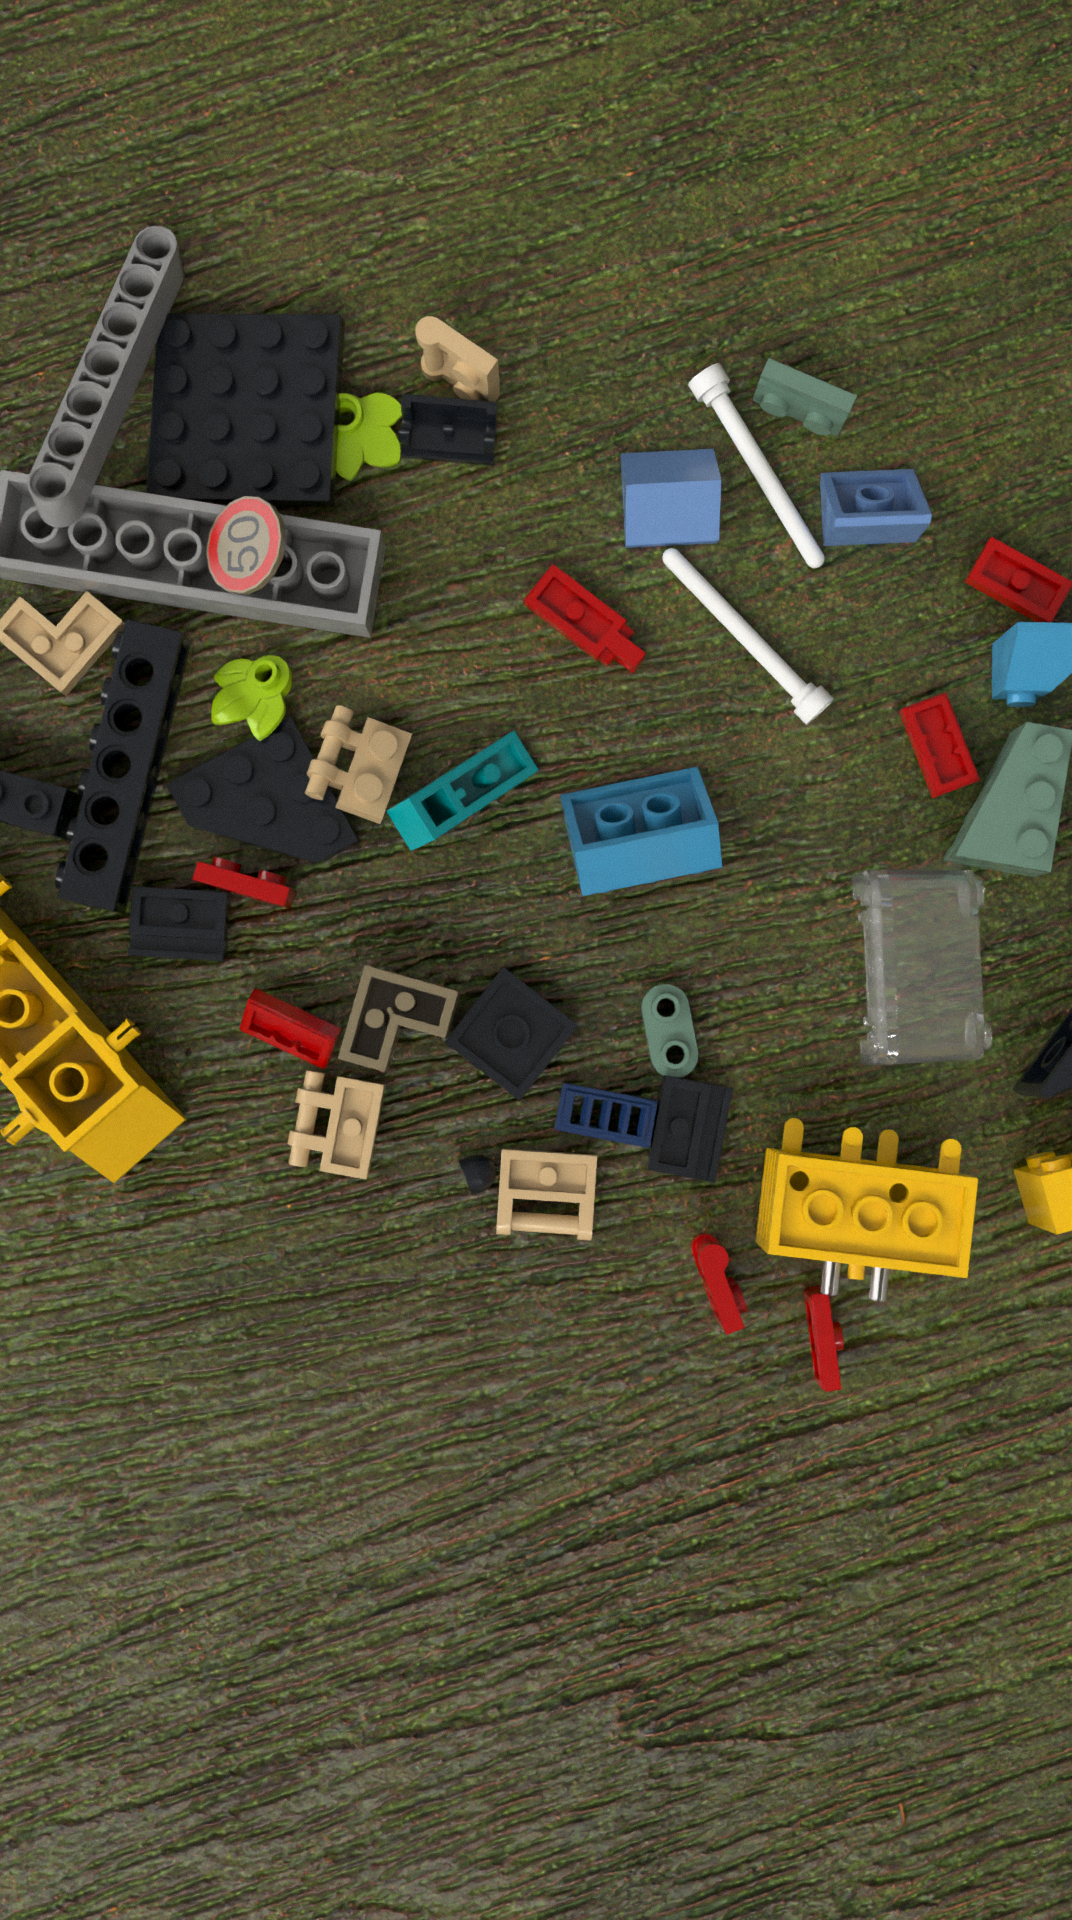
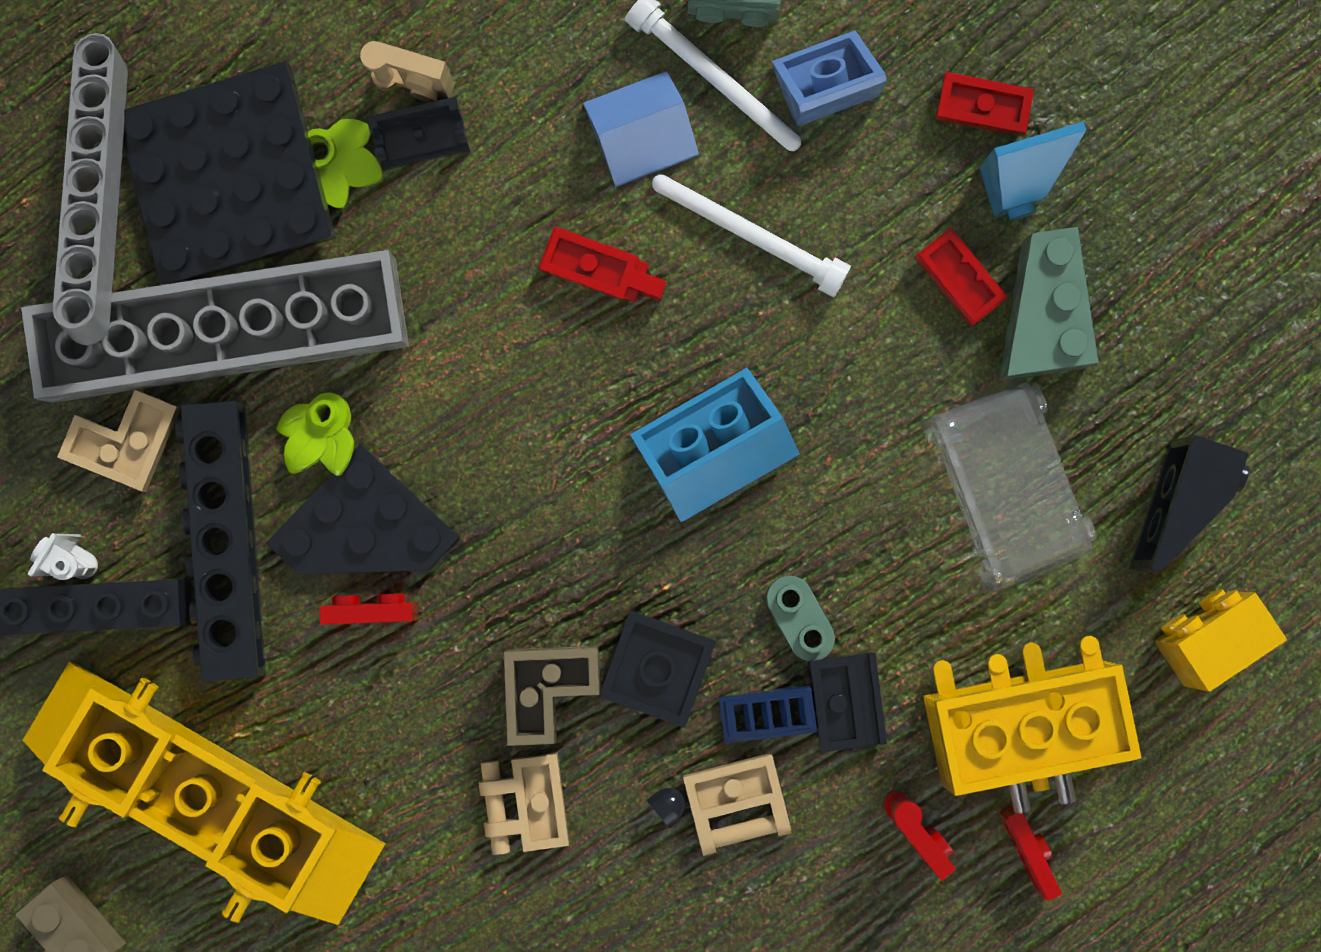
camera: 25 degrees left, 0 degrees up
black plate [128,886,231,962] -> none
piece [206,496,286,595] -> none
red plate [239,988,341,1070] -> none
tan plate [305,706,412,824] -> none
teal slope [386,731,539,851] -> none

